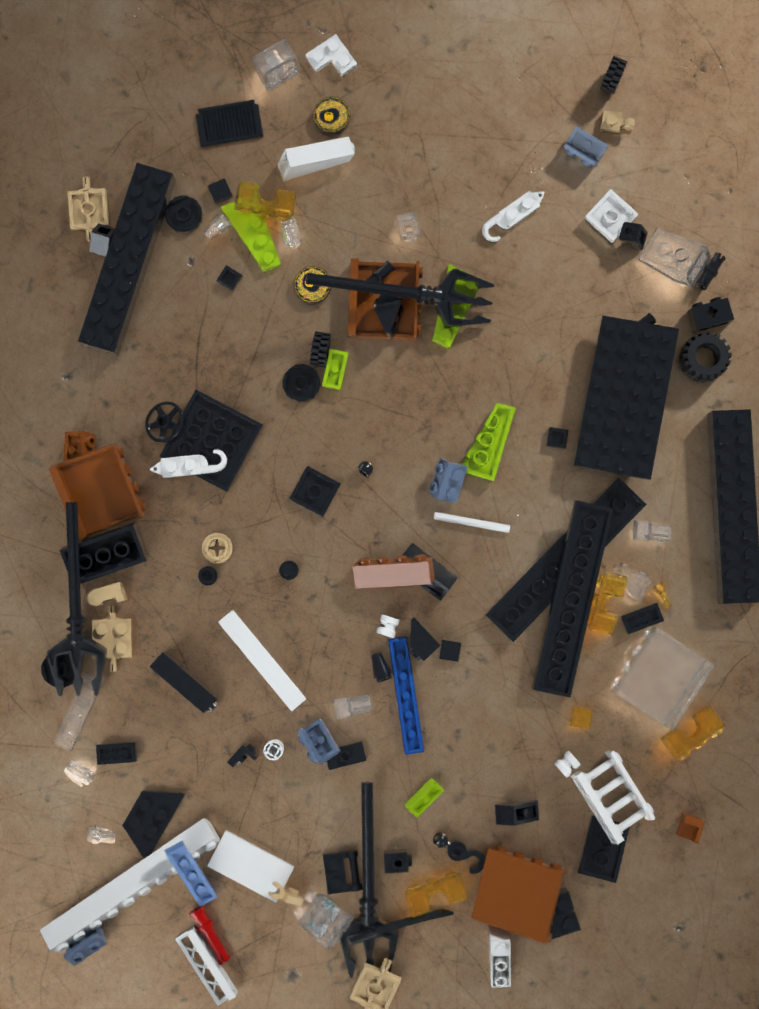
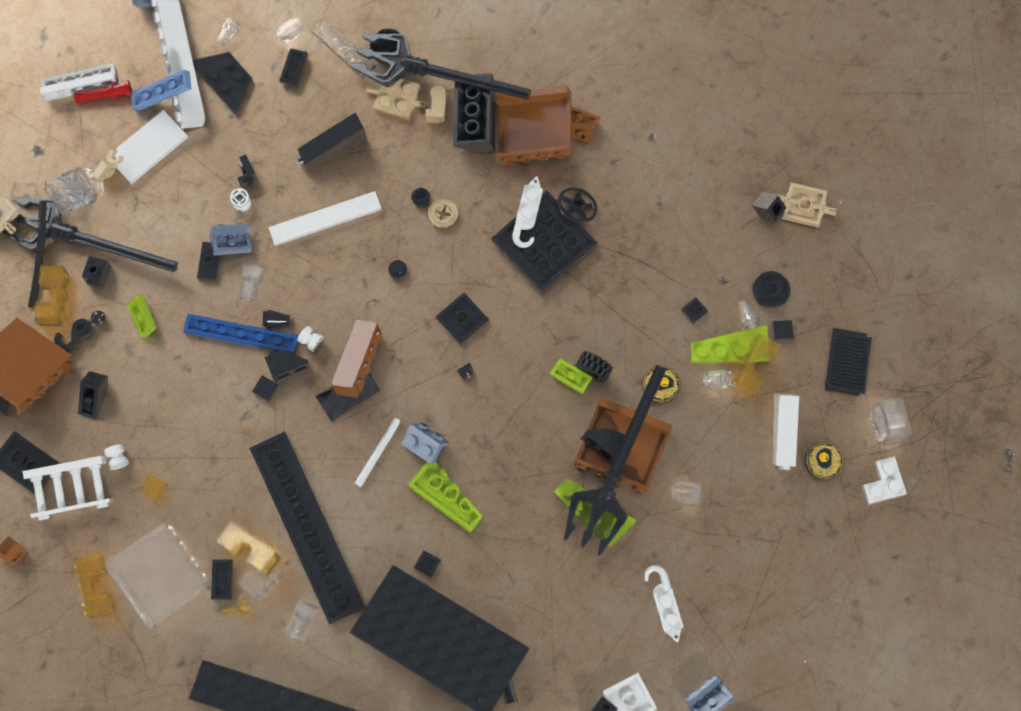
camera: 105 degrees right, 10 degrees down
black brick [78,163,176,357] -> none
black tile [282,364,321,402] -> none
black plate [323,850,363,895] -> none
black axle [365,261,395,293] -> none
black plate [532,500,613,698] -> none

